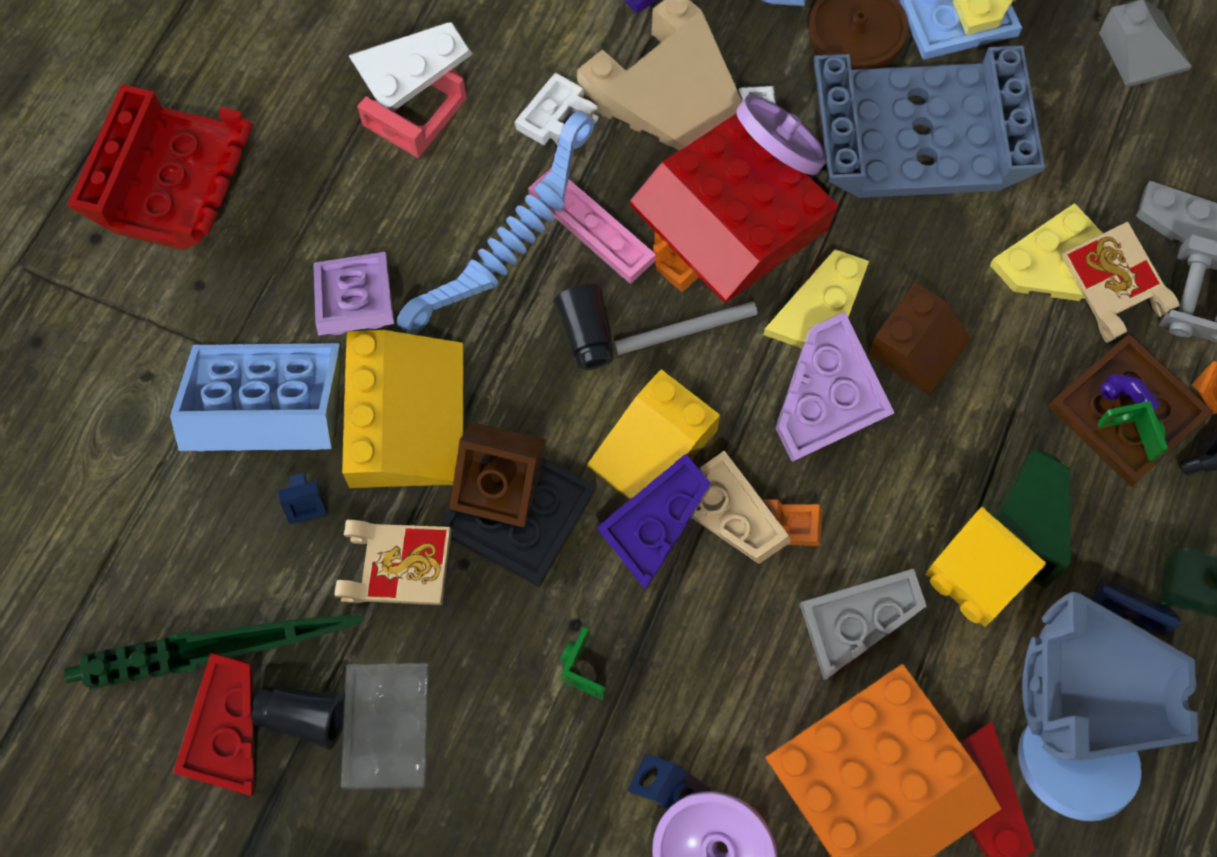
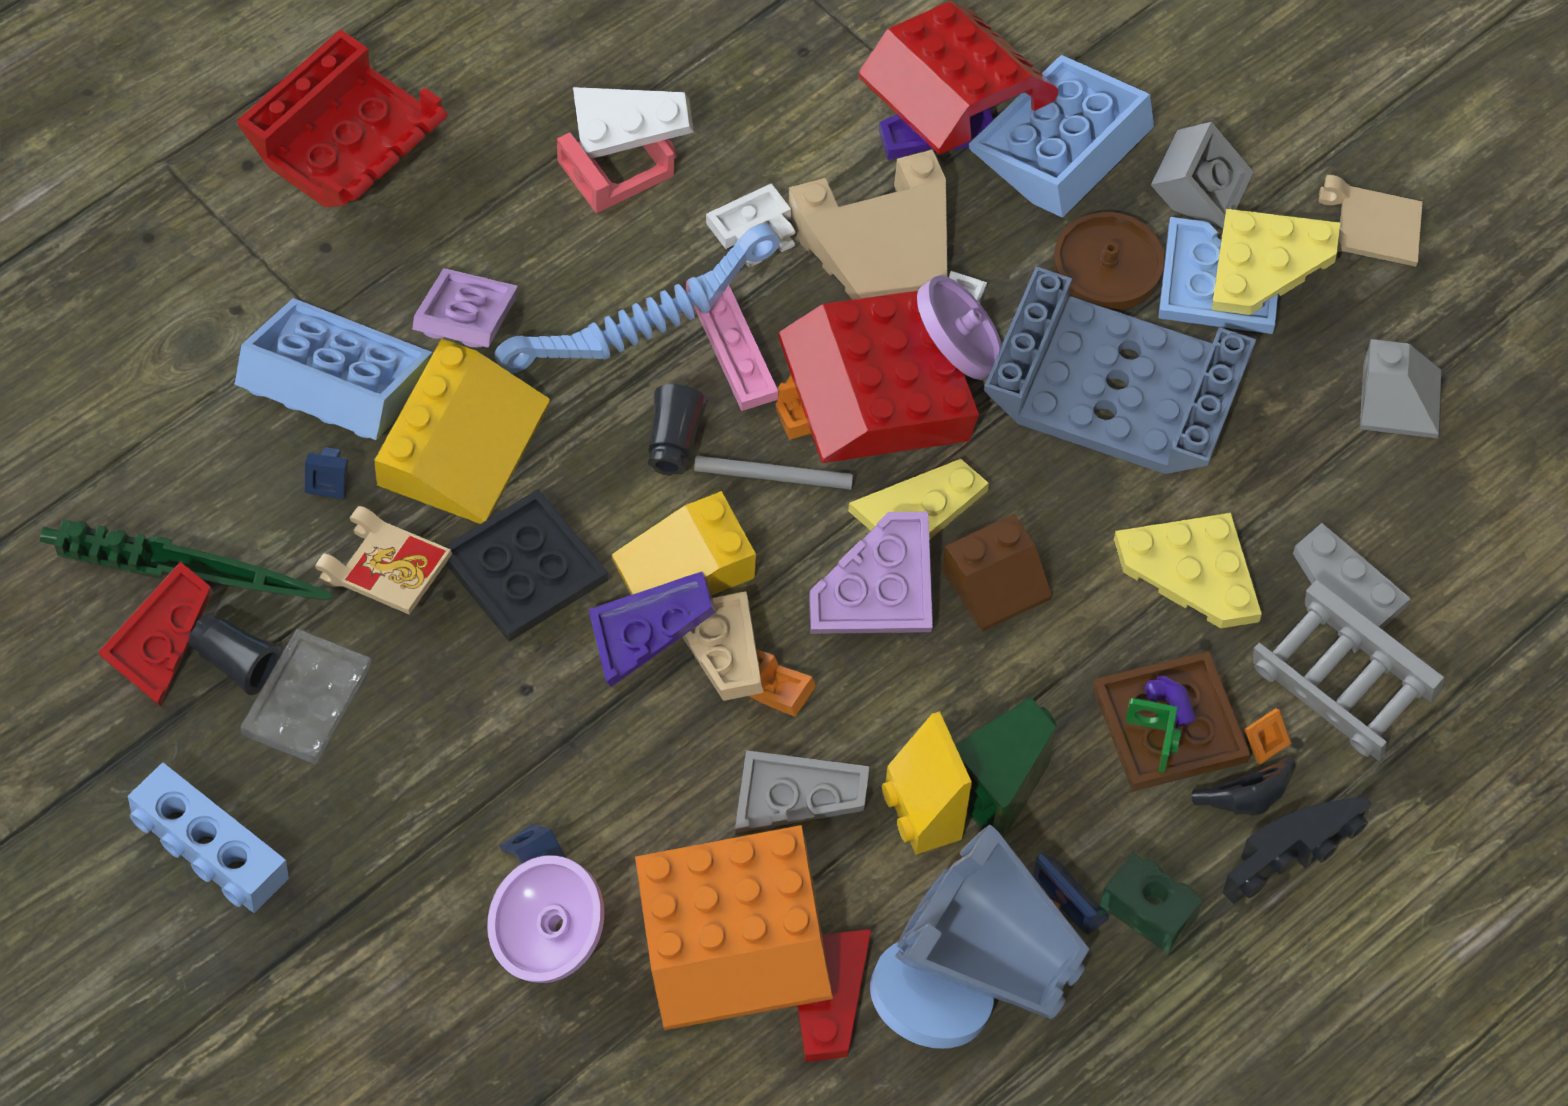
camera: 20 degrees right, 10 degrees down
reddish brown slope [449,422,546,527] -> none
green bracket [560,626,606,700] -> none
flag [1061,222,1180,343] -> none

